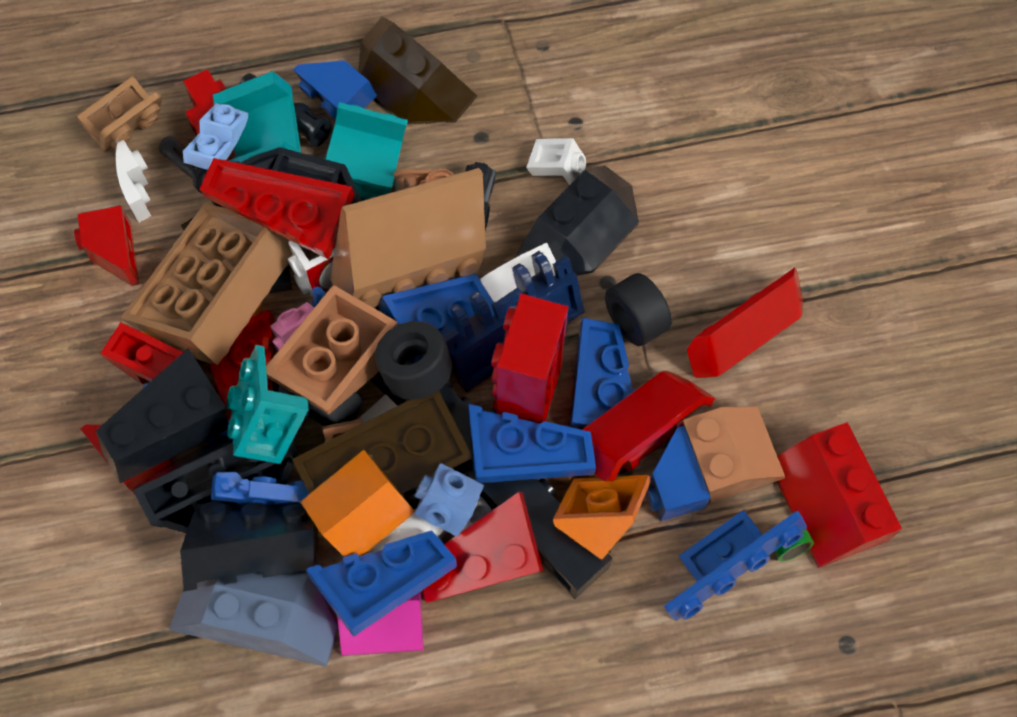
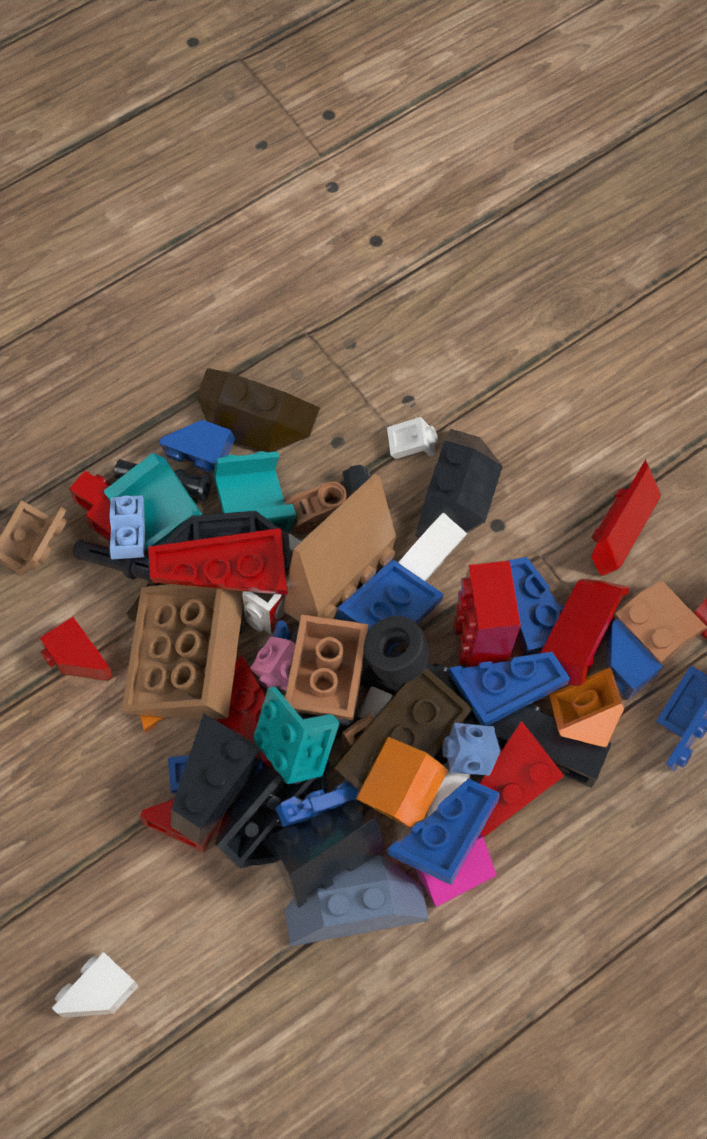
camera: 25 degrees left, 0 degrees up
red slope [100,322,183,384] -> none
white slope [116,140,151,223] -> none
dark blue hinge [443,250,585,392] -> none
black tyre [605,273,672,346] -> none

